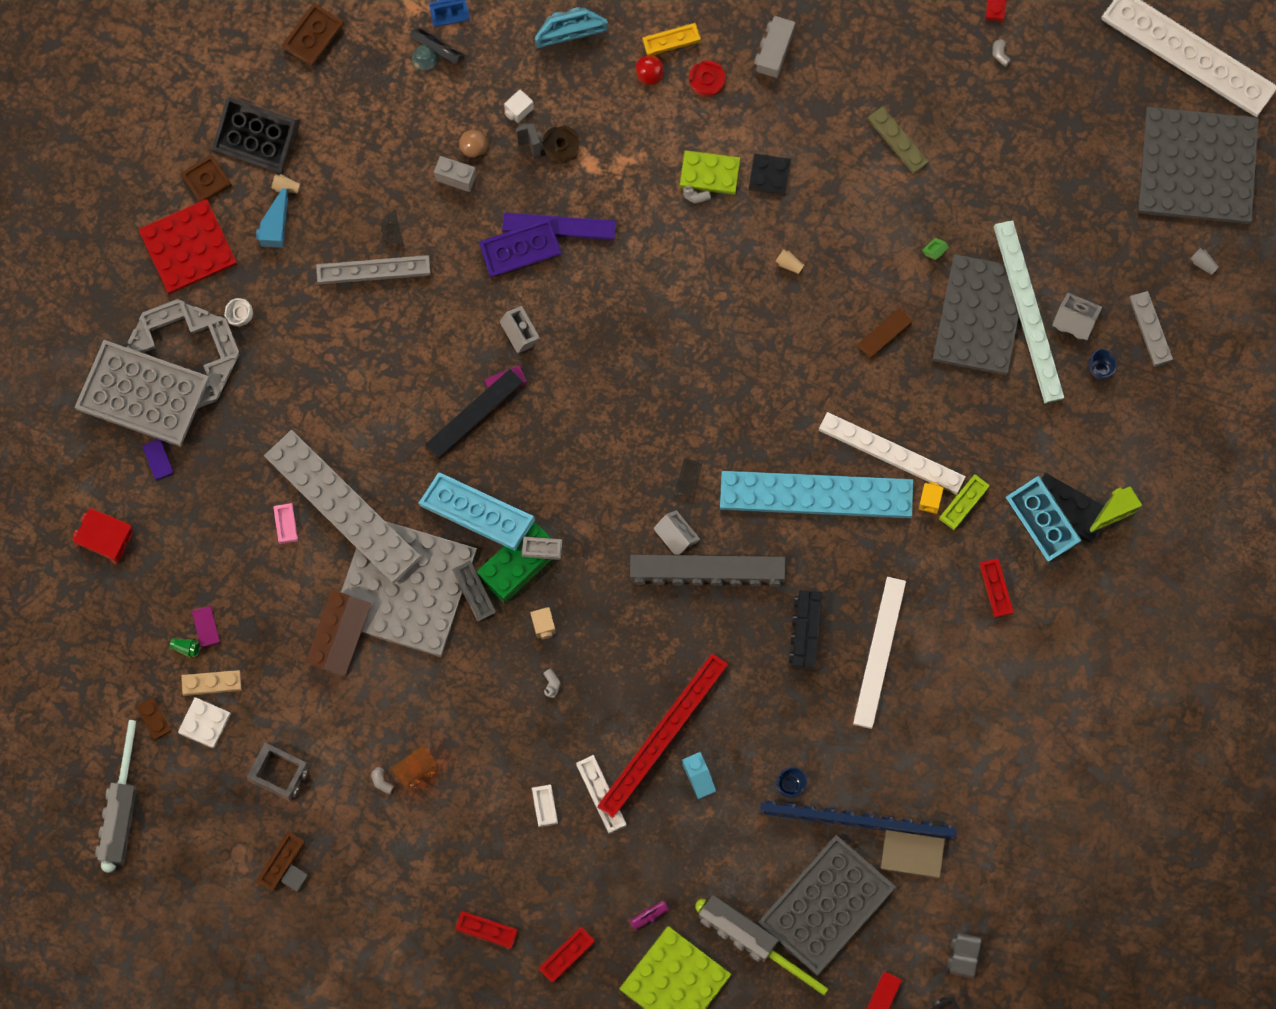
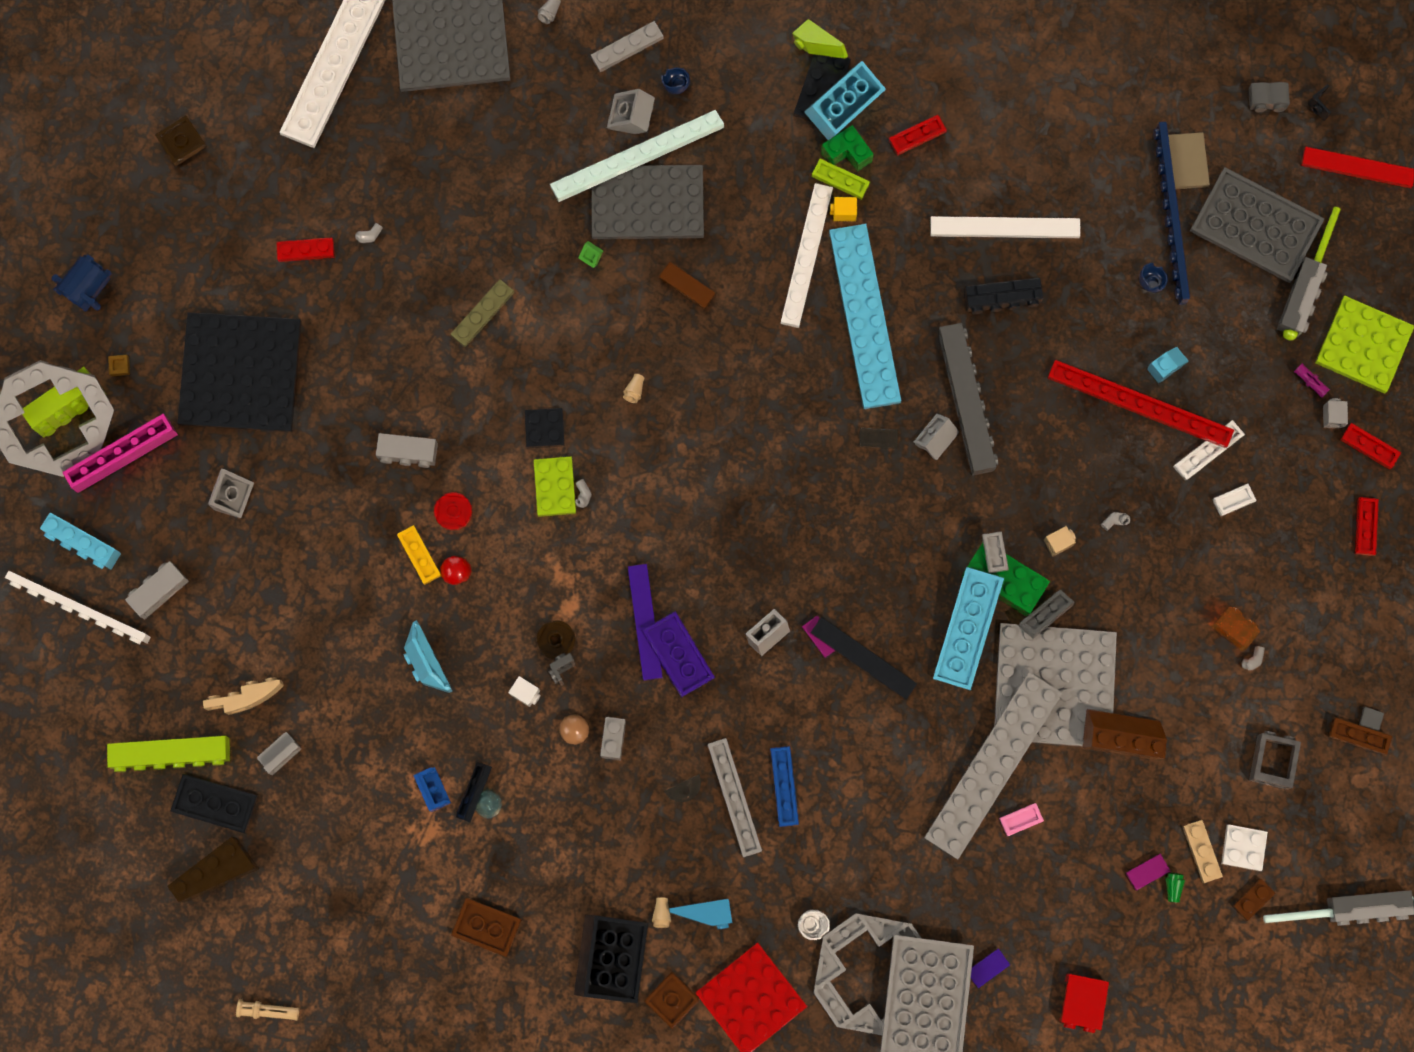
camera: 105 degrees left, 5 degrees up
none -> blue tile [770,746,799,827]
none -> green brick [821,125,874,172]
none -> light grey brick [1323,398,1348,428]

